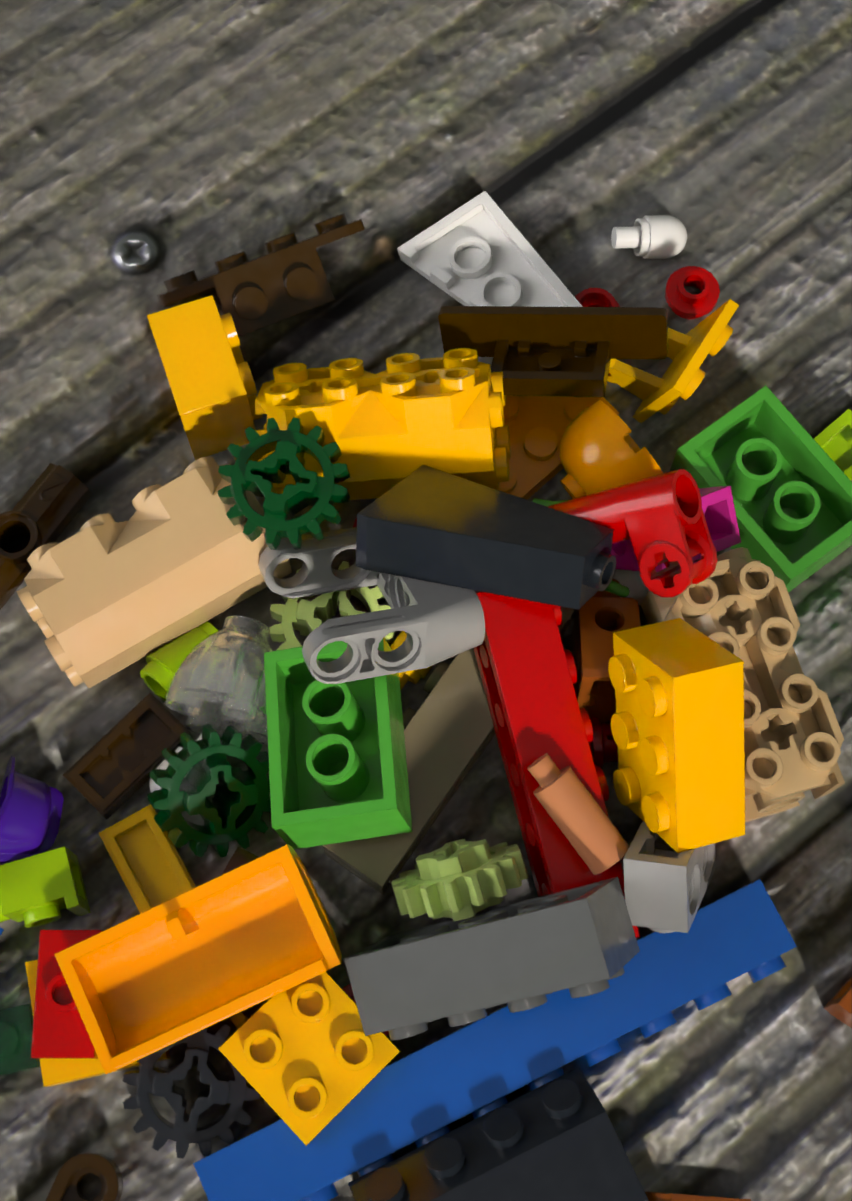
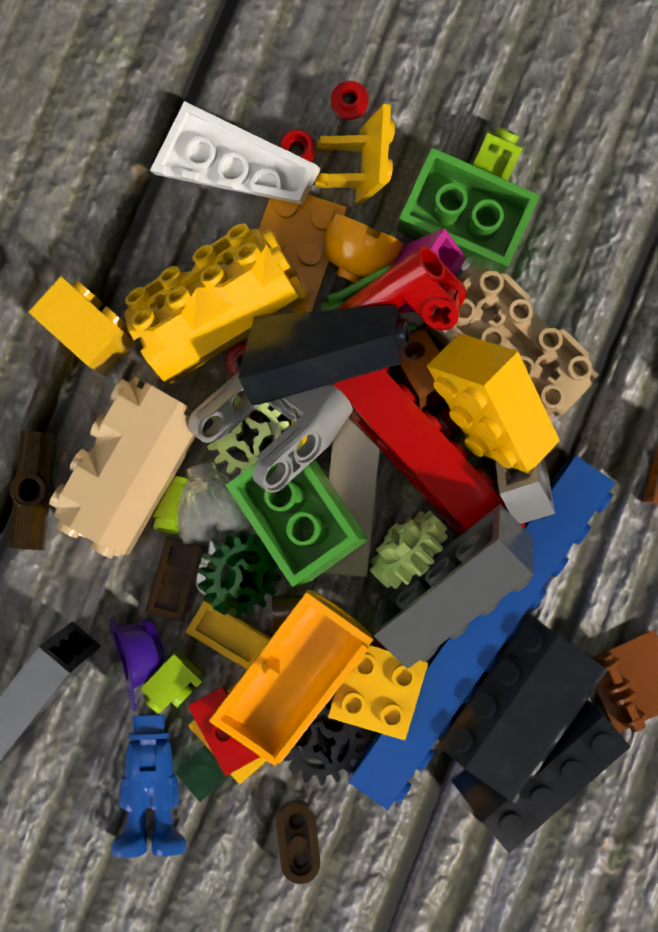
camera: 25 degrees left, 15 degrees up
dark brown bracket [157,213,365,337] -> none
dark green gear [218,417,350,550] -> none
dark brown bracket [438,306,668,397] -> none
nougat cylinder [527,753,629,875] -> none
white cylinder [611,215,687,259] -> none

